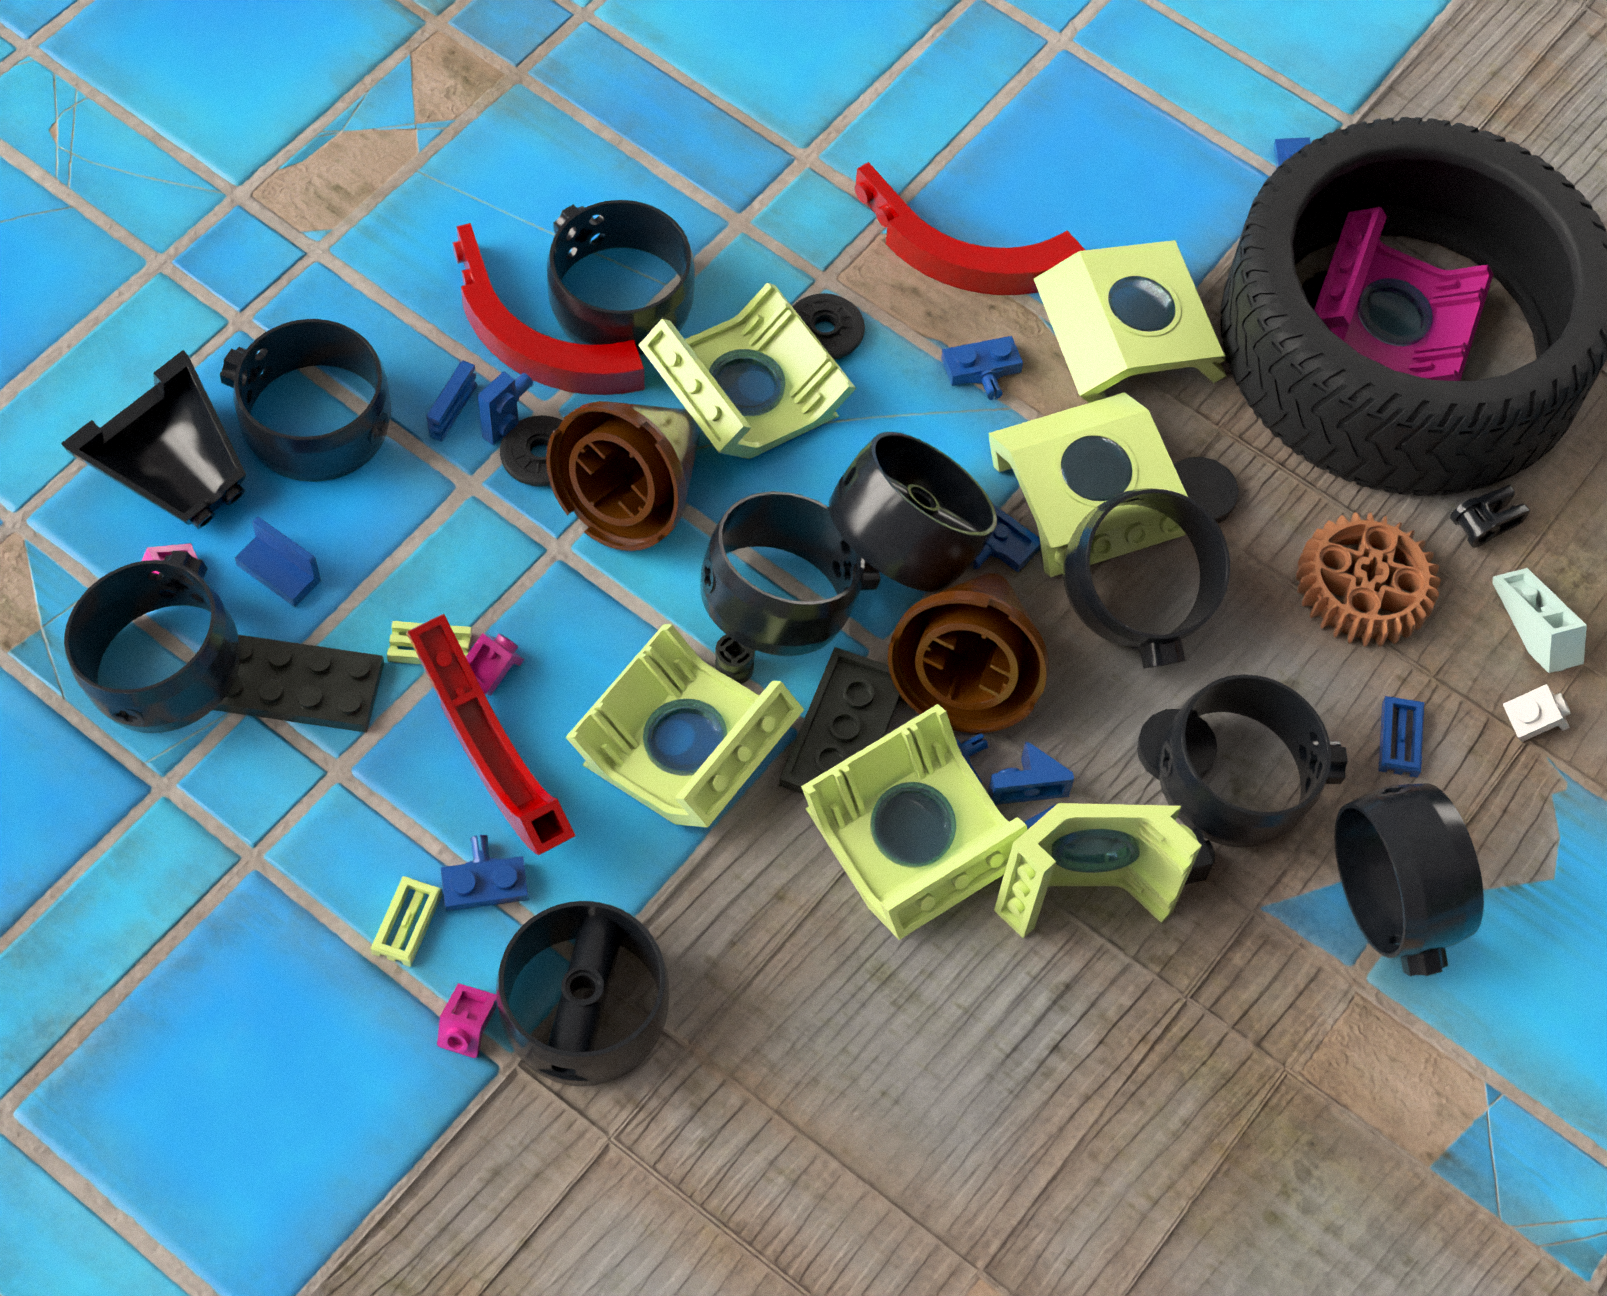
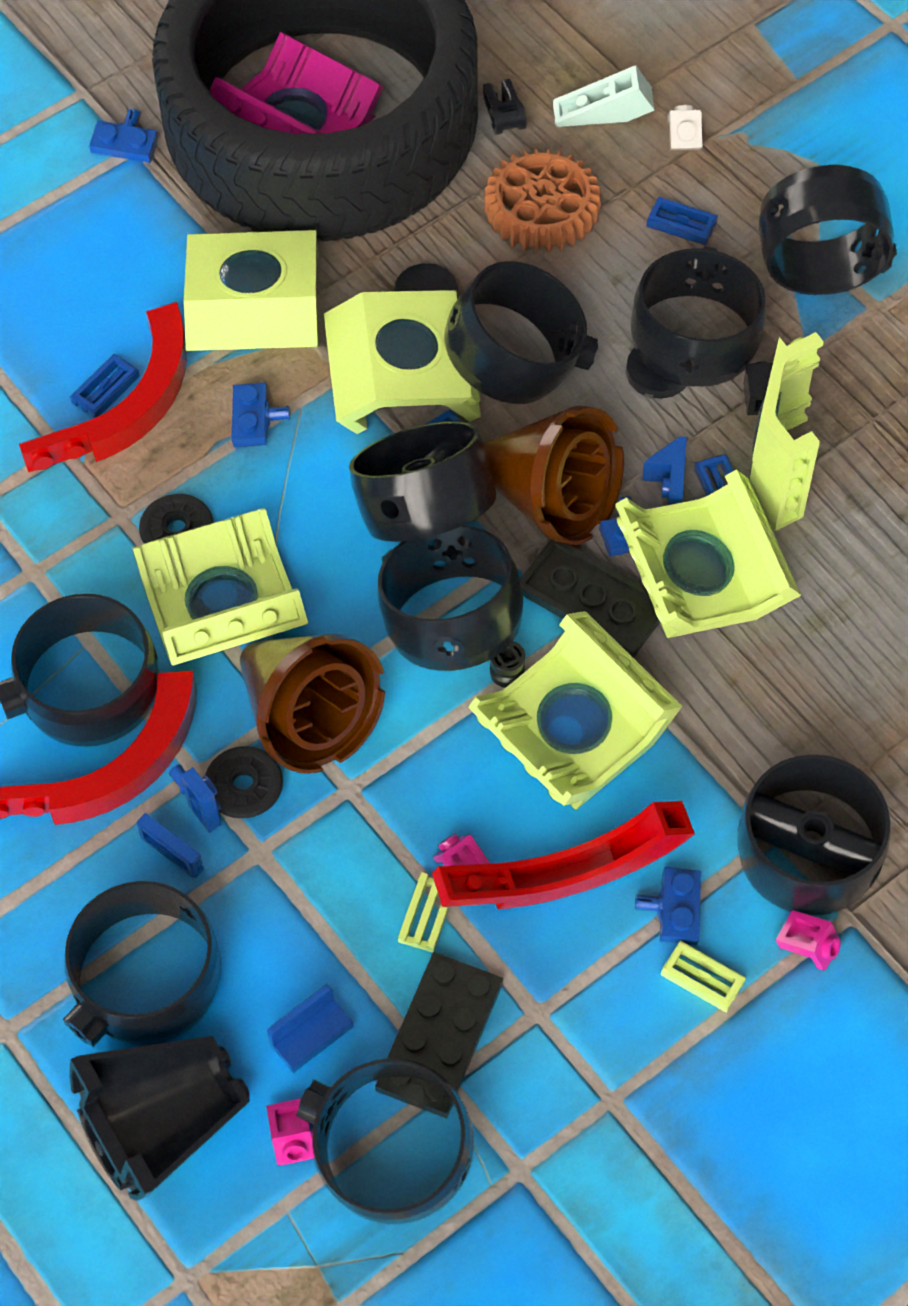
camera: 70 degrees left, 0 degrees up
none -> blue tile [70,354,140,418]

